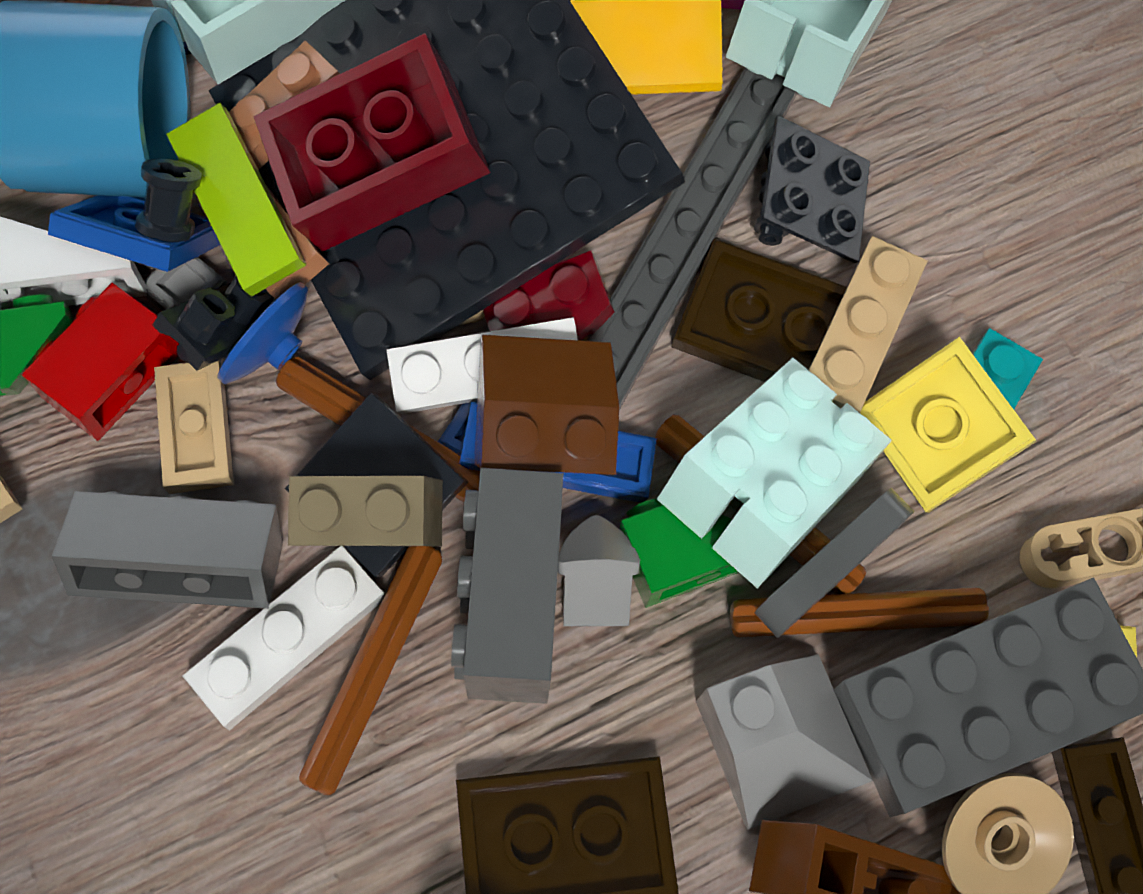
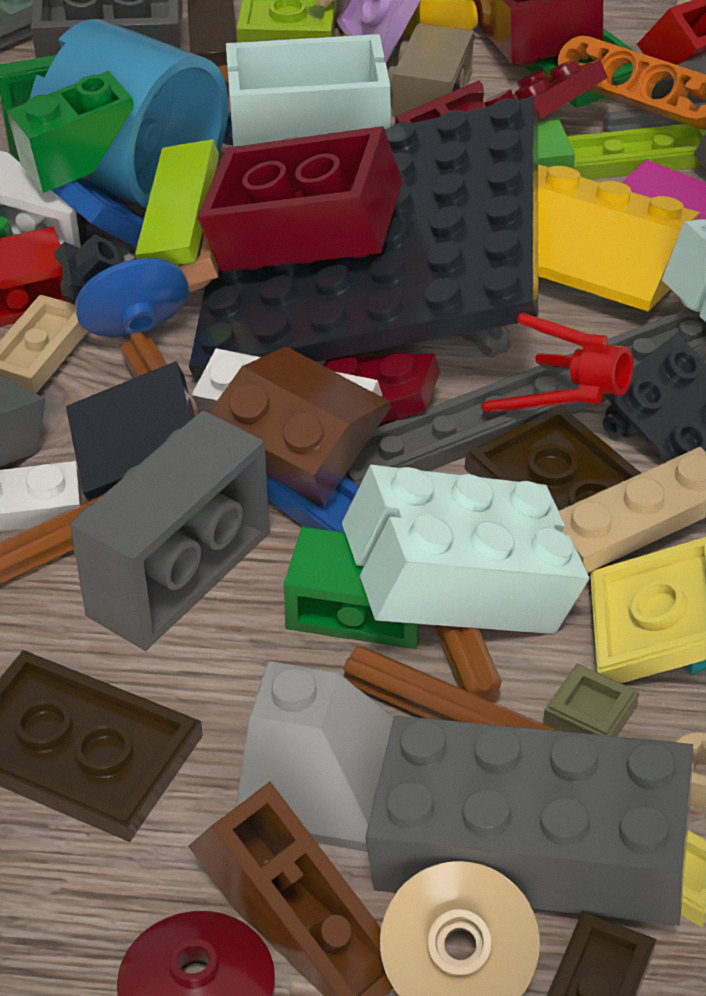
camera: 40 degrees right, 25 degrees down
black bush [135,158,202,242] -> none
dark tan brick [288,476,443,546] -> none
light grey tile [558,515,640,626] -> none
dark grey beam [754,488,915,638] -> none
none -> green slope [7,71,134,193]
none -> red plant [481,313,633,413]
none -> olive tile [543,663,639,737]

